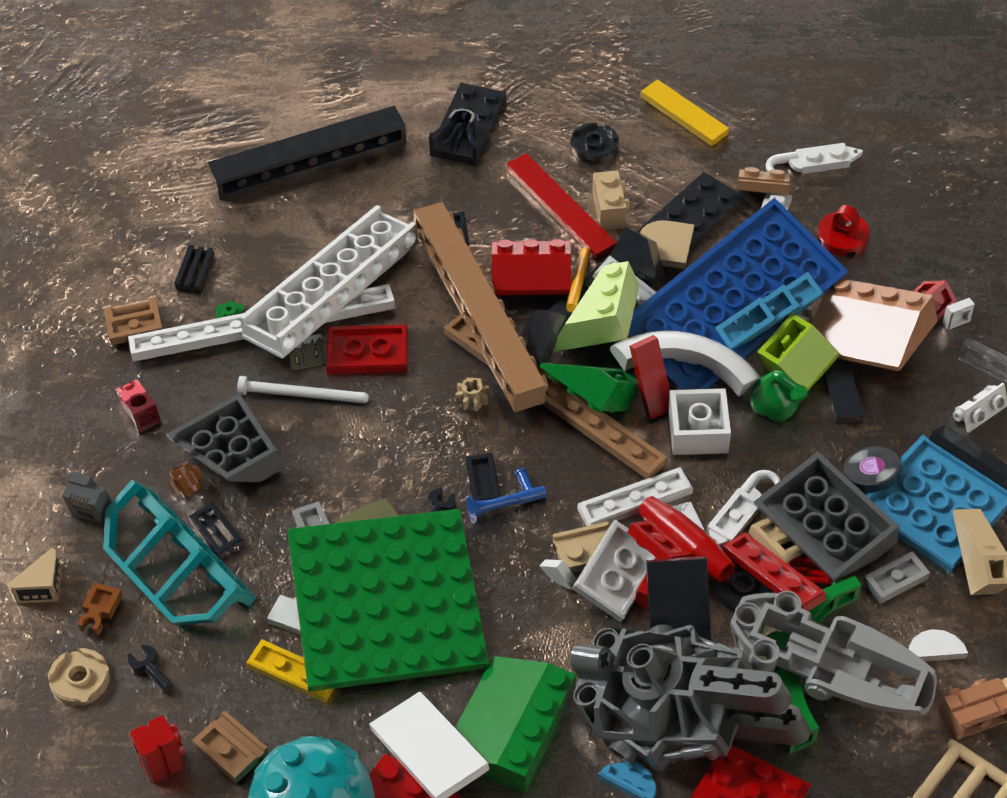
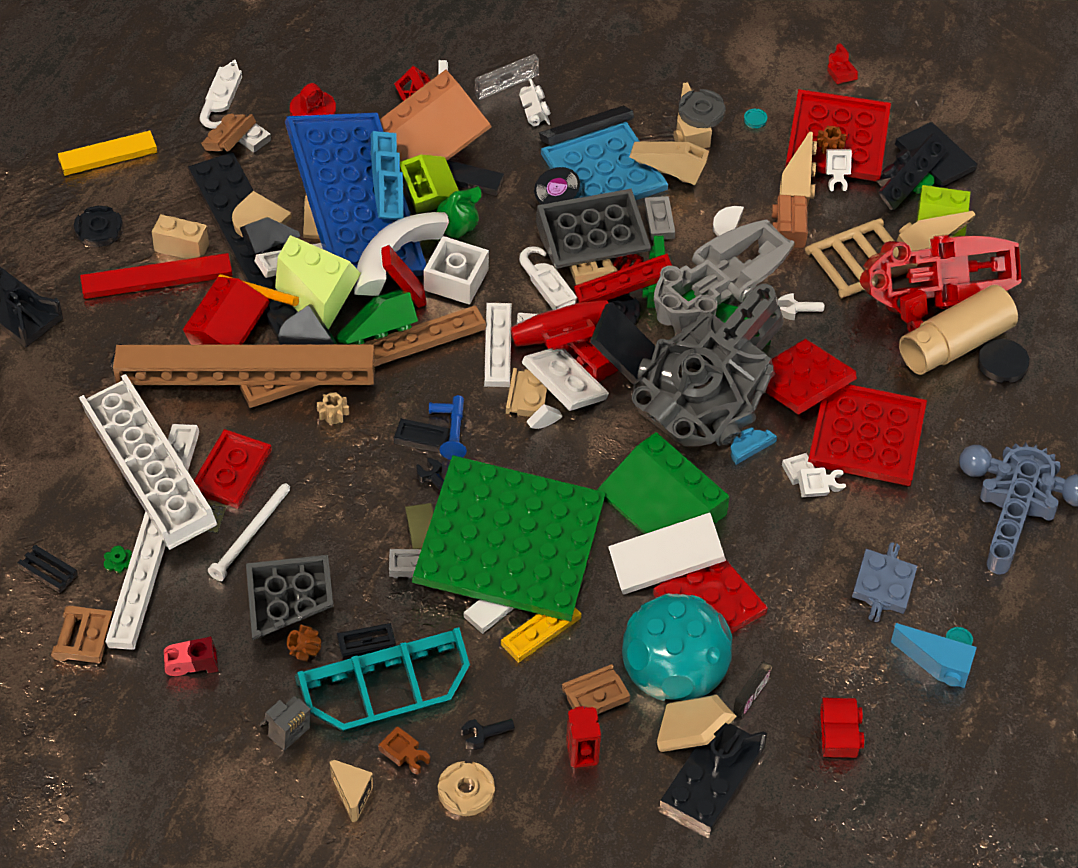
camera: 70 degrees left, 0 degrees up
none -> white bar [778,293,825,320]

